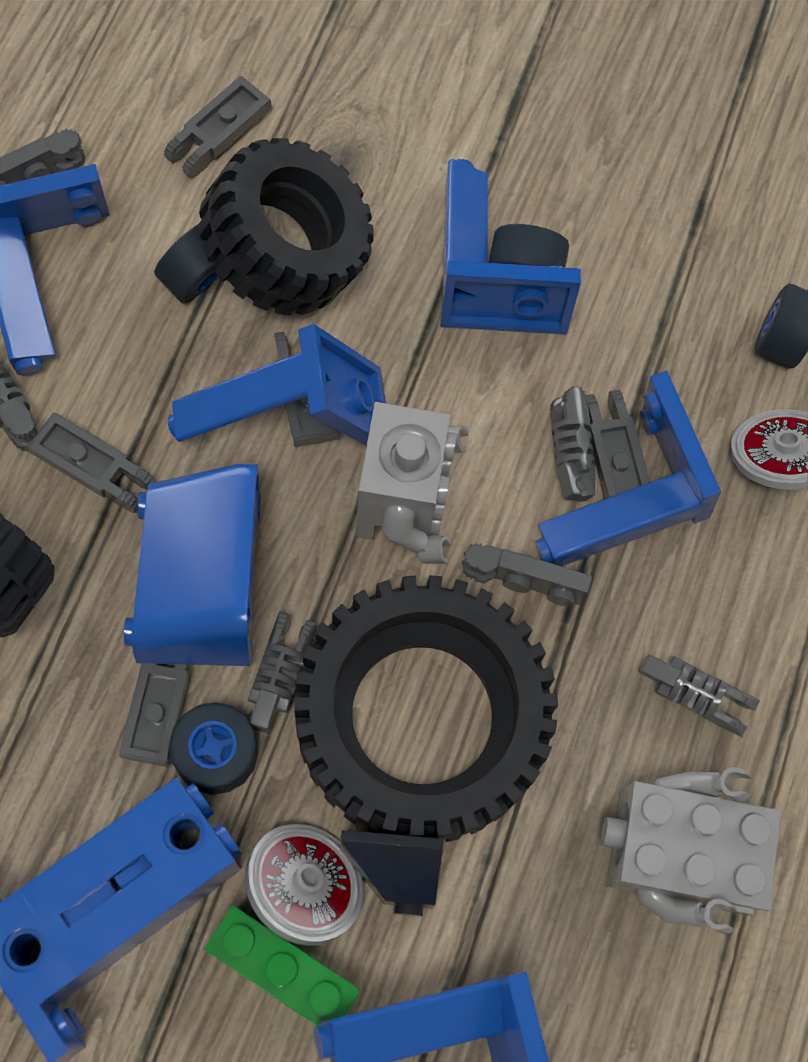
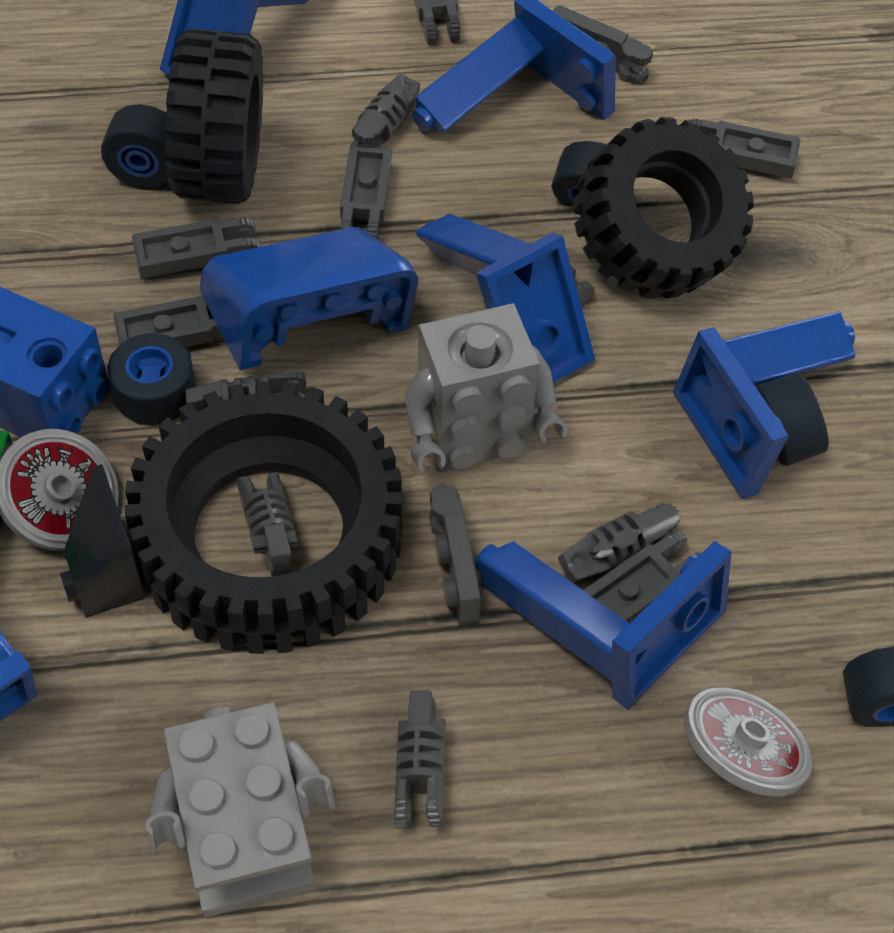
camera: 70 degrees right, 15 degrees down
none -> dark grey hinge [132,217,261,279]
none -> dark grey hinge [236,472,298,576]

